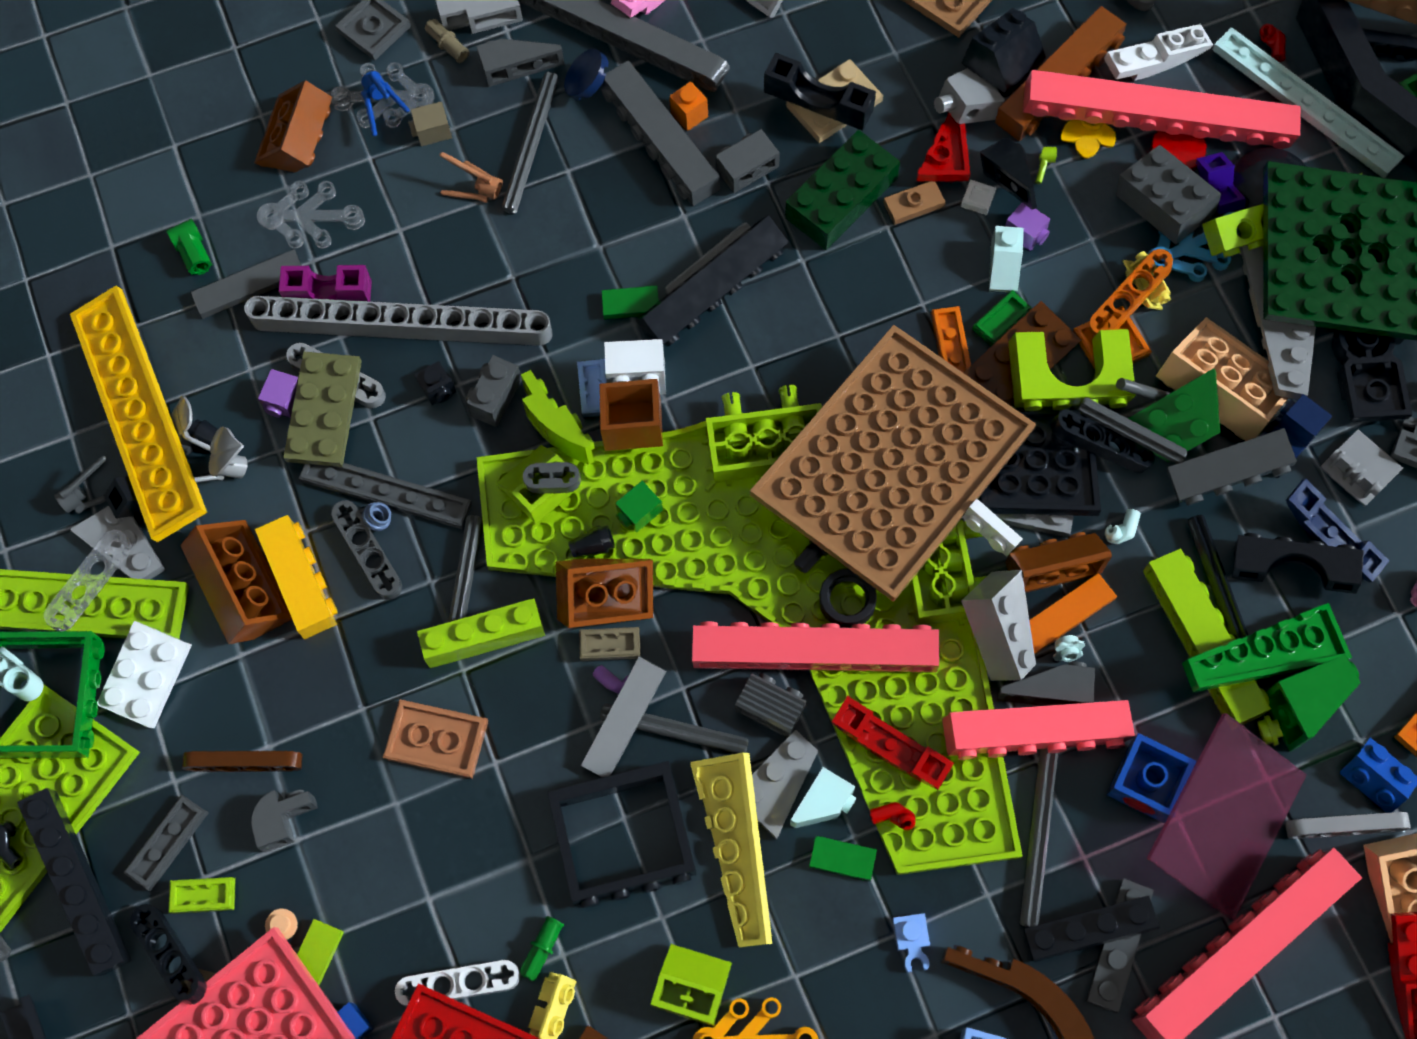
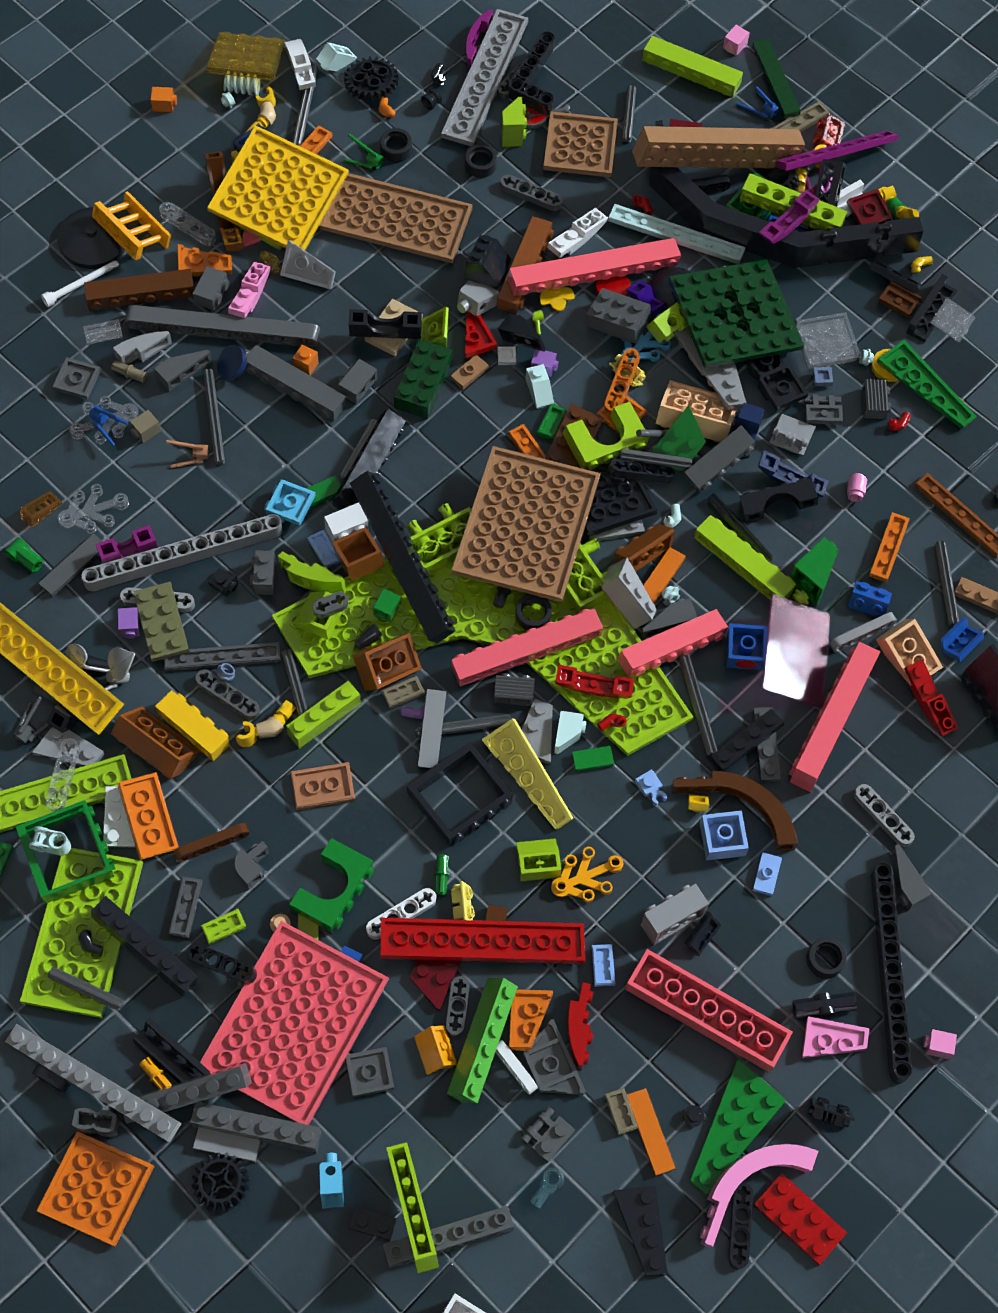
camera: 30 degrees left, 5 degrees down
dark orange slope [254,80,332,172] -> none
white plate [962,499,1022,557] -> none
green wing [1182,603,1352,692] -> none
none -> clear orange slope [20,491,62,527]
none -> orange tile [117,772,178,860]
none -> yellow piece [236,700,296,747]
none -> medium azure plate [264,479,316,526]
none -> green arch [289,838,374,934]
none -> black brick [350,471,456,643]
none -> lime slope [420,307,449,348]
none -> yellow plate [688,794,709,813]

